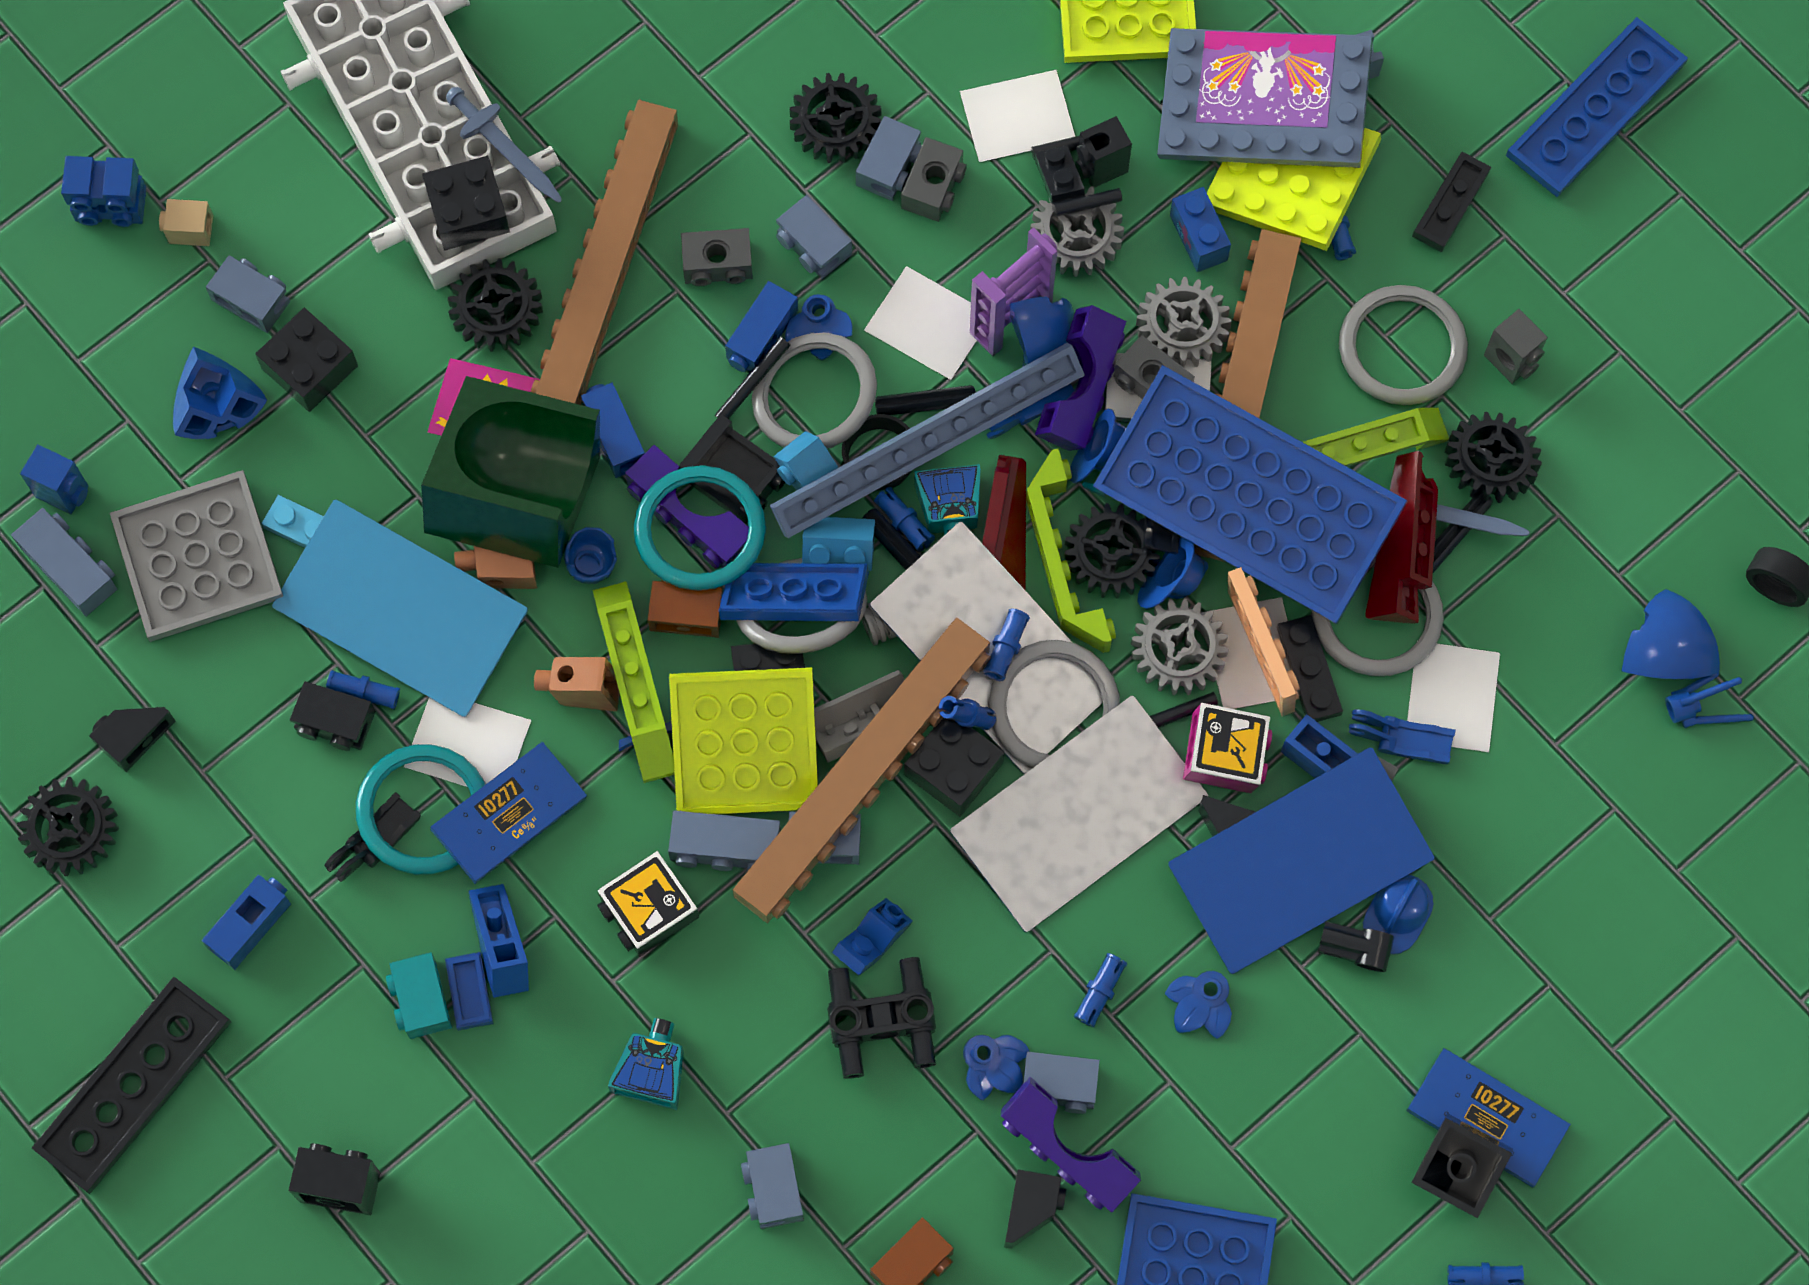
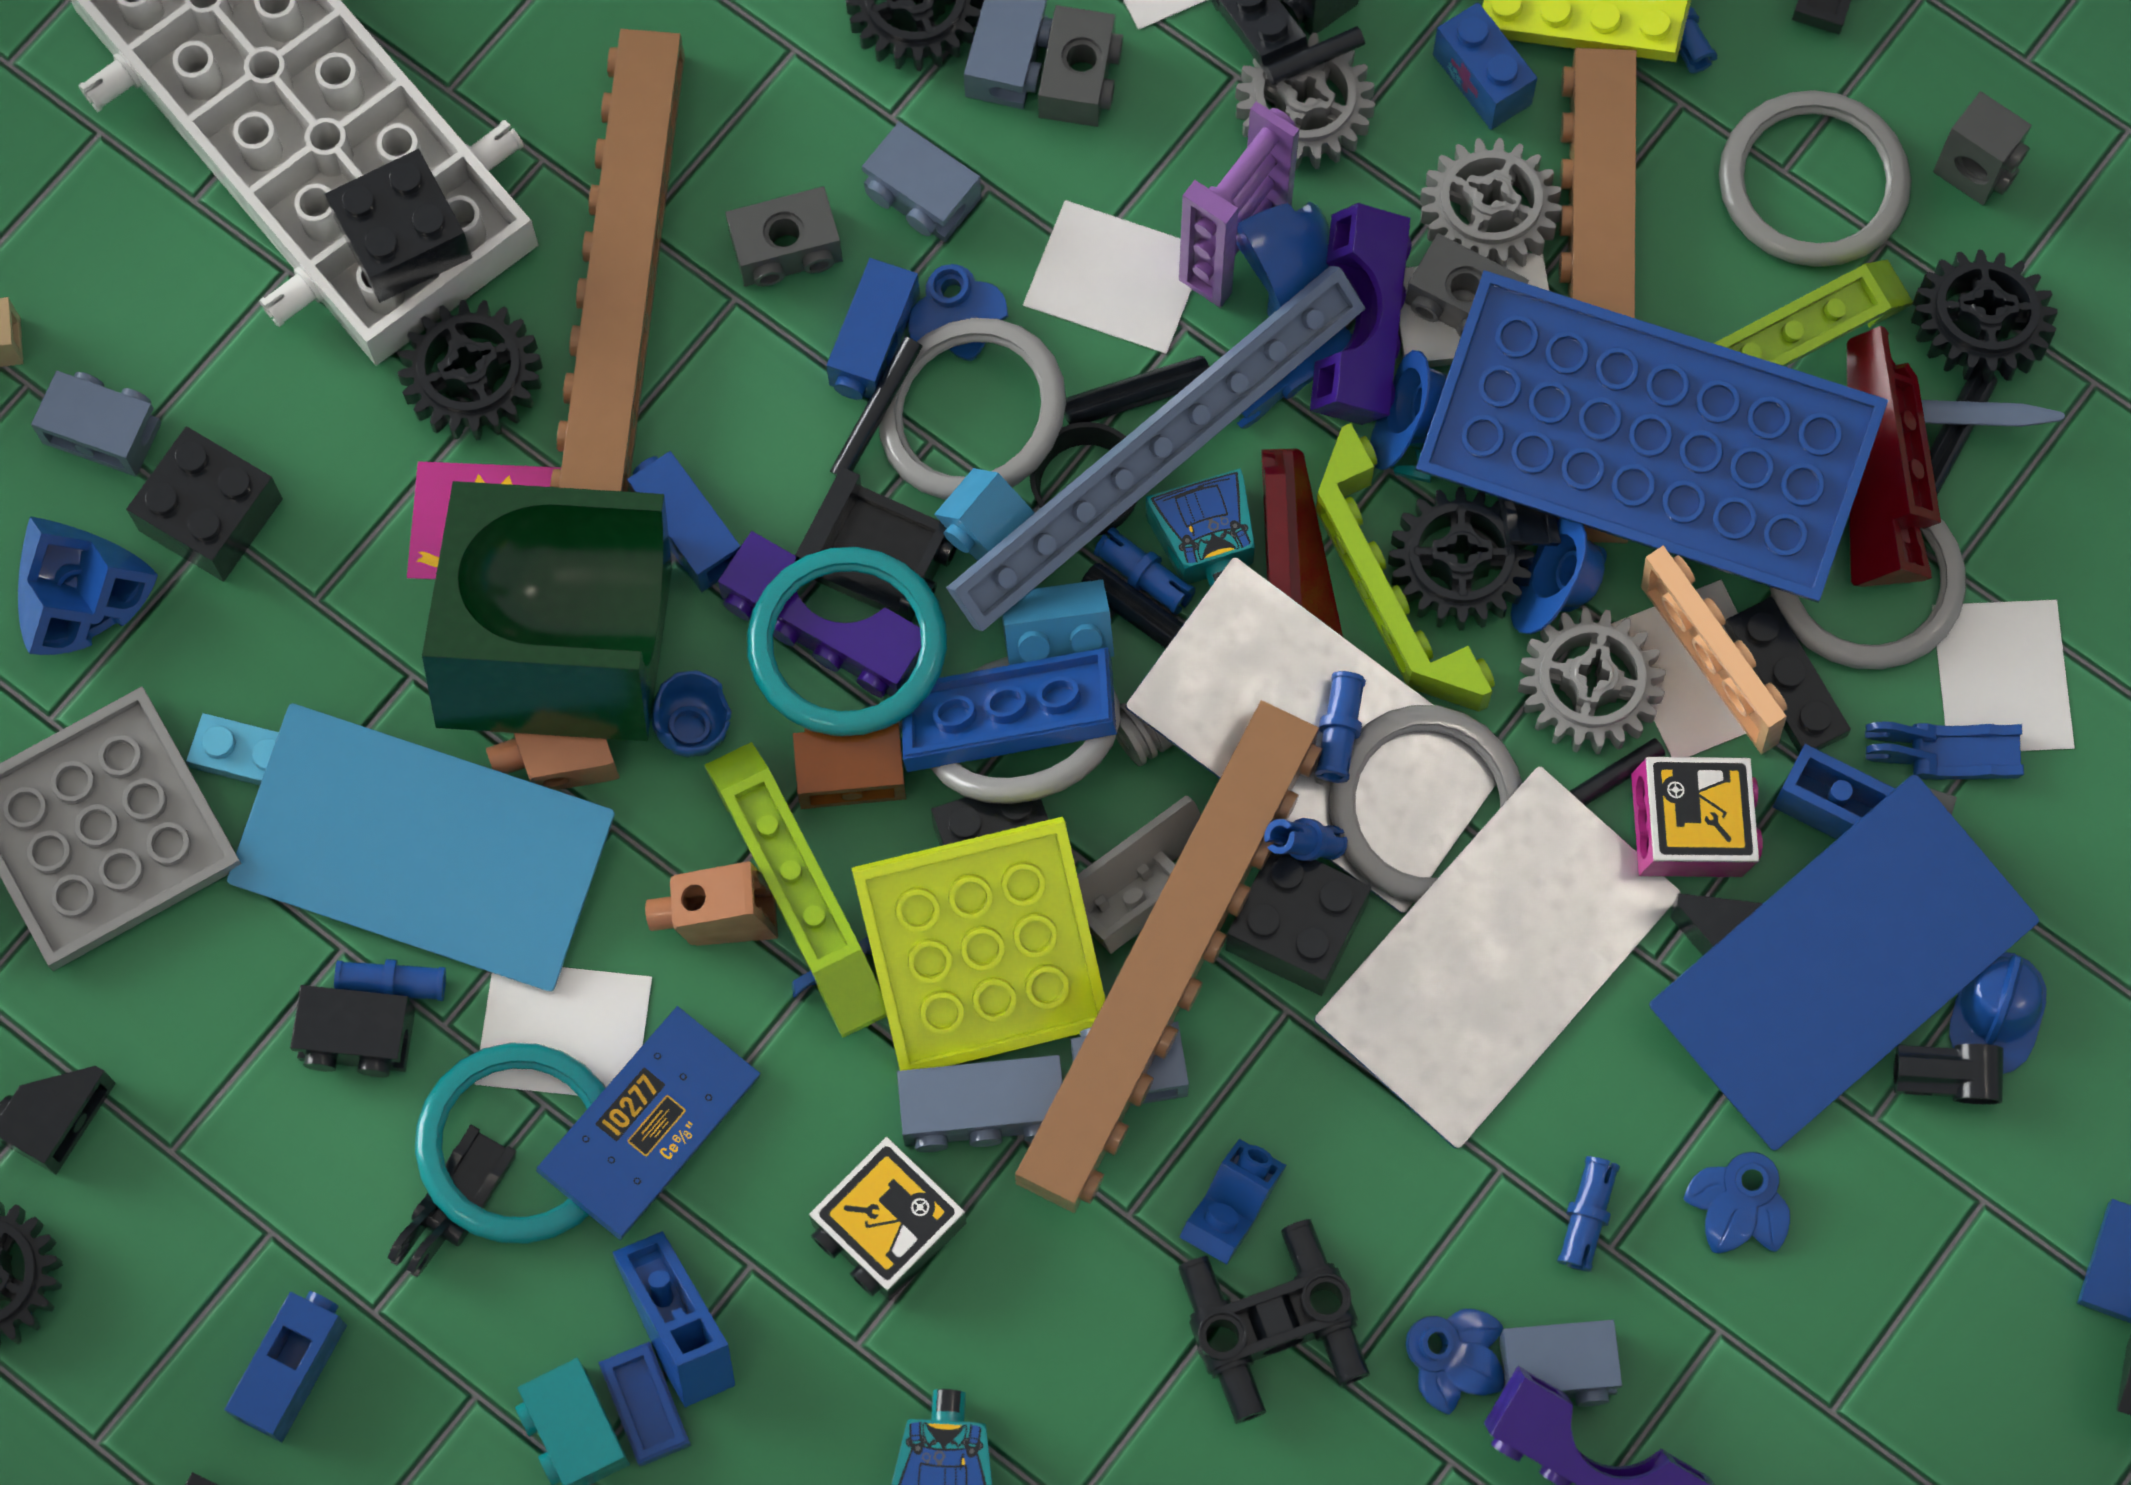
camera: 10 degrees left, 0 degrees up
sand blue sword [446,87,562,203] -> none

